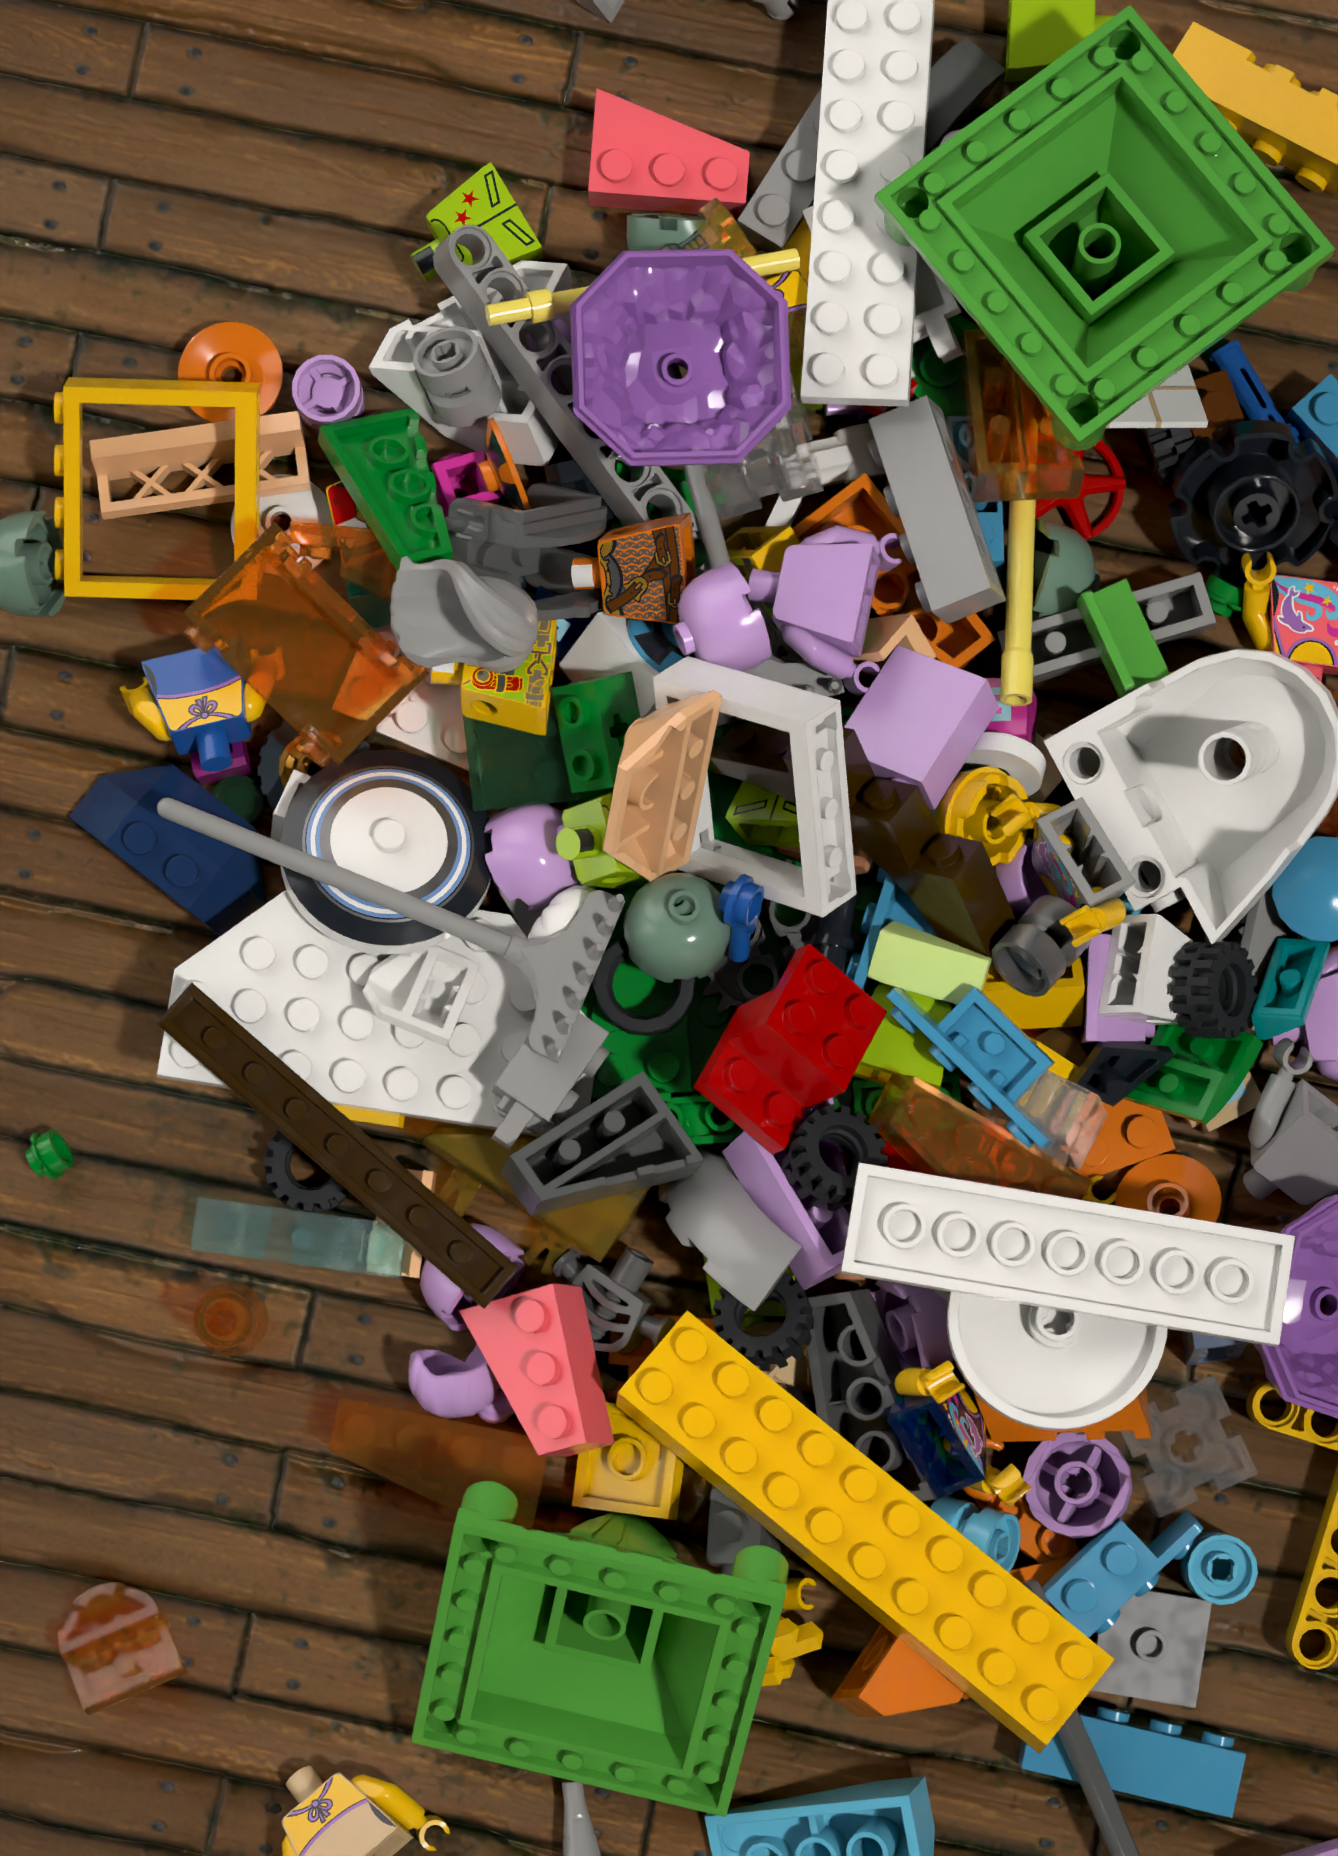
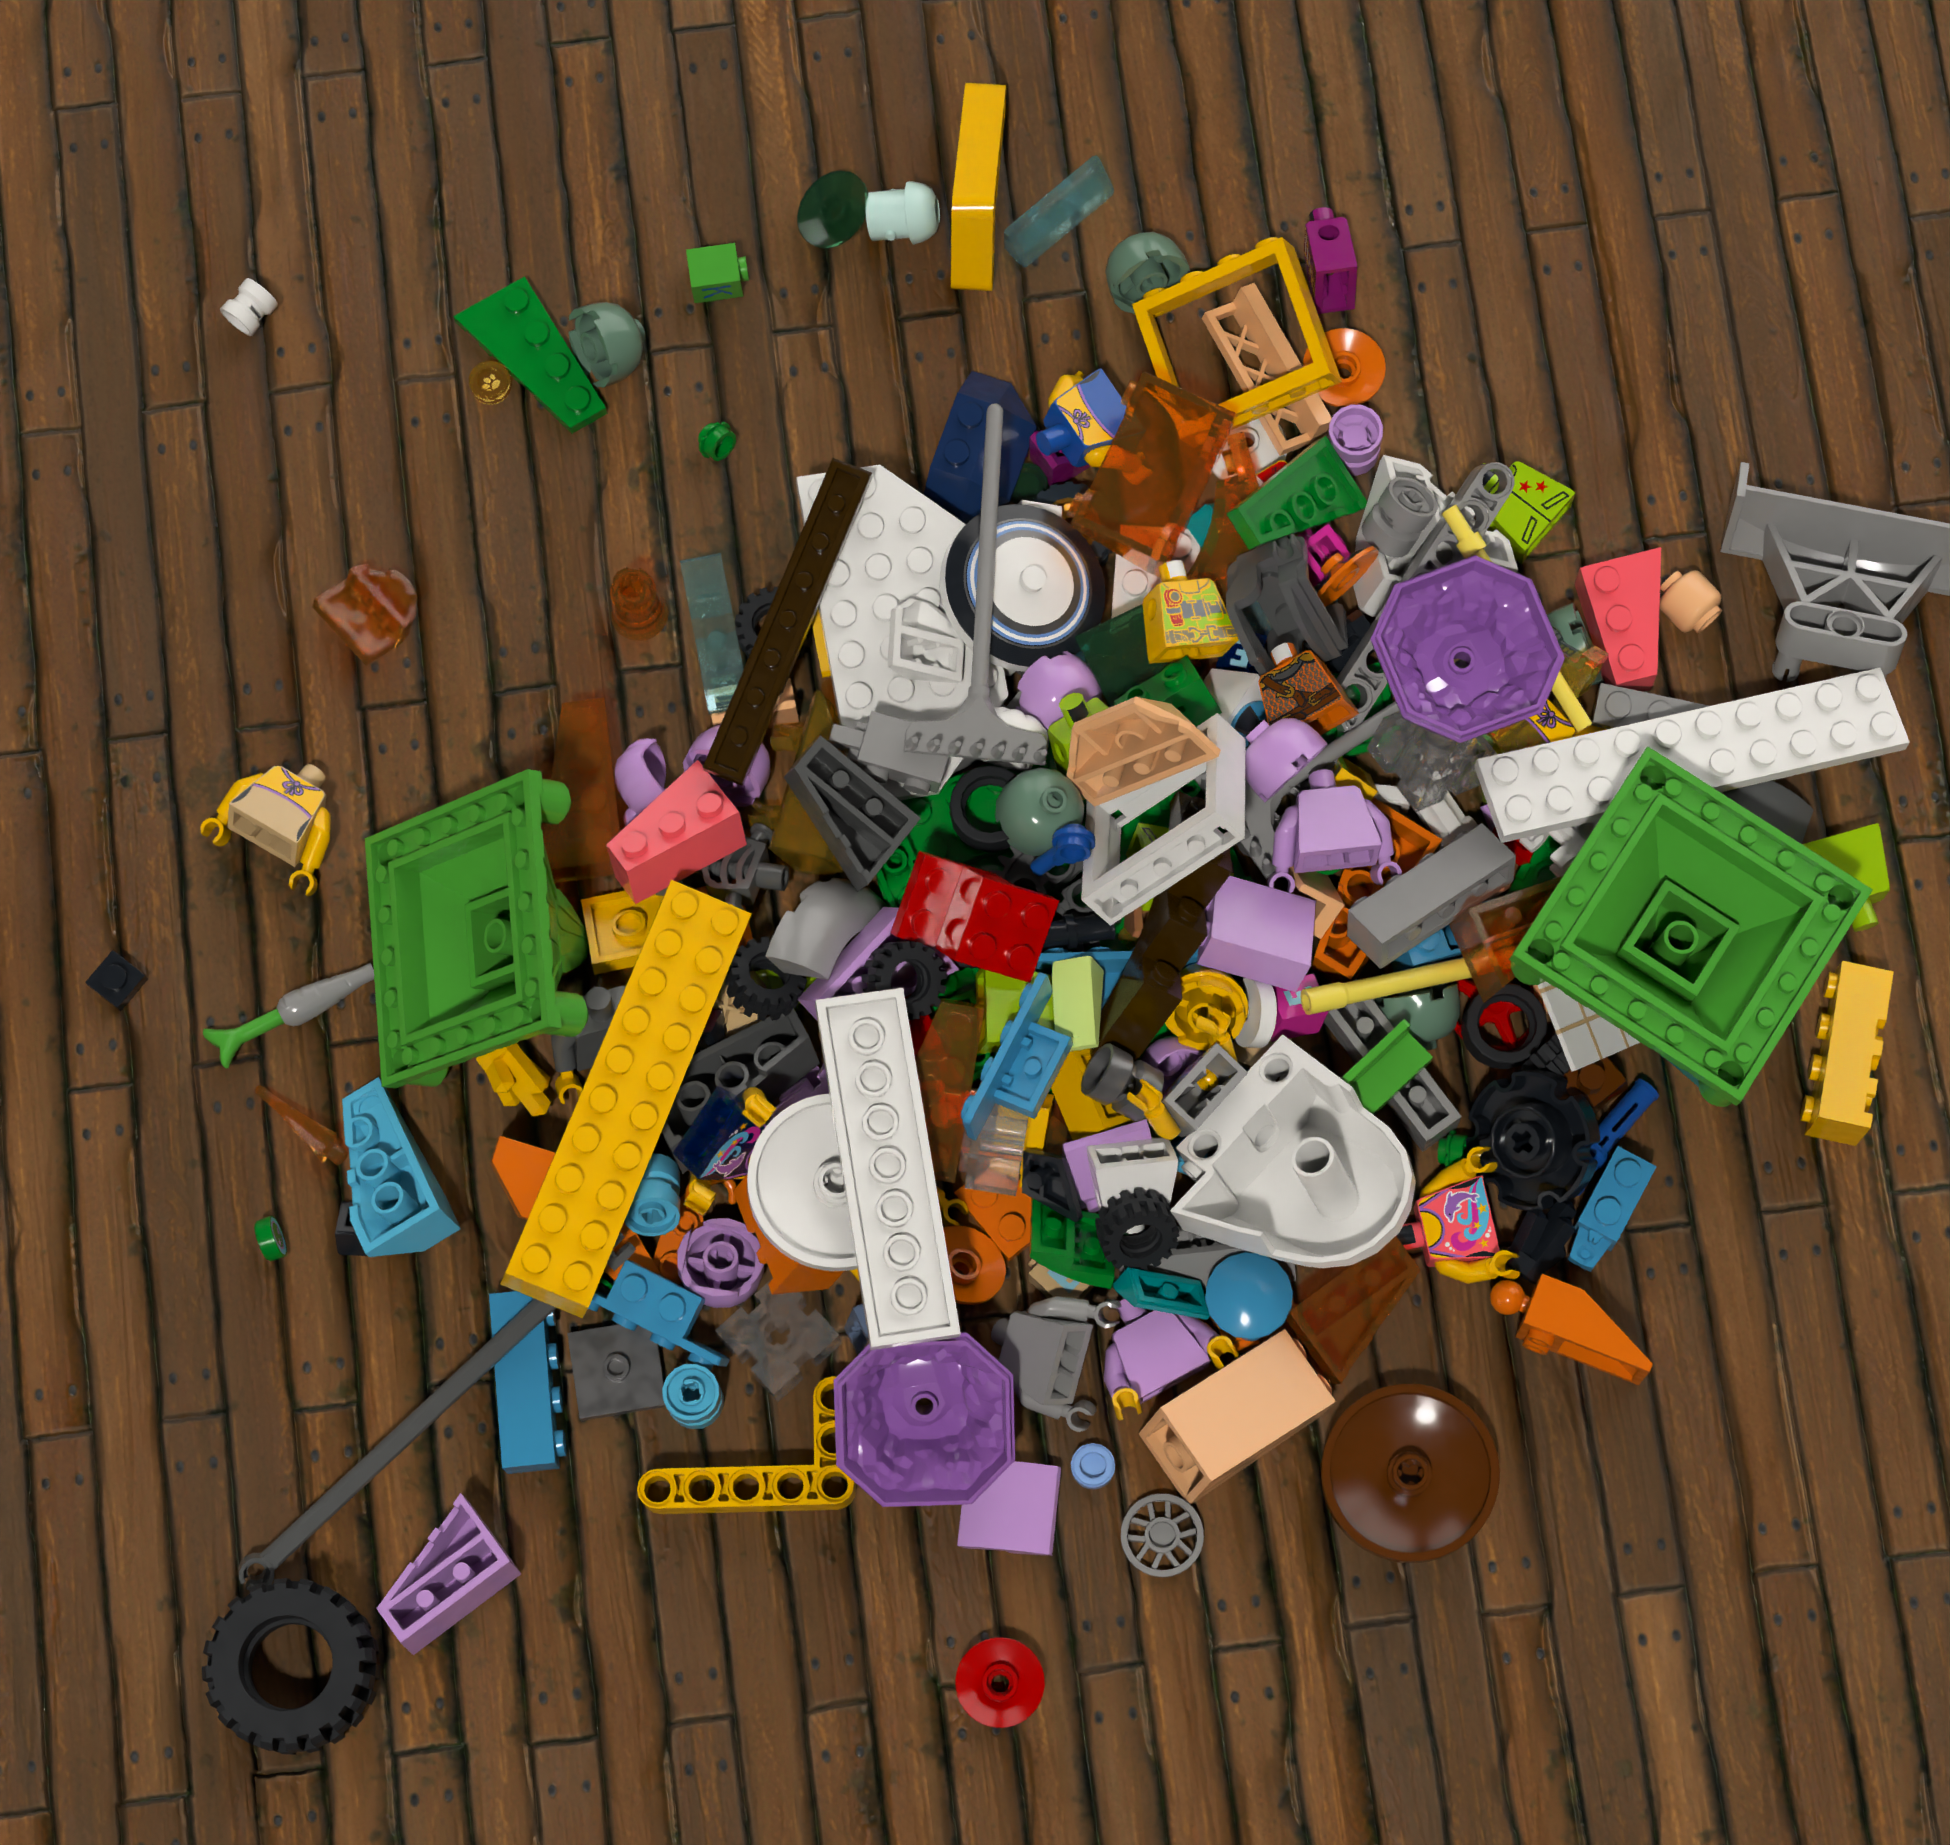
camera: 75 degrees right, 10 degrees down
light grey piece [390,556,538,673] -> none
none -> magenta torso [1304,207,1357,314]
none -> black tyre [1461,983,1547,1069]
none -> light nougat head [1659,570,1722,634]

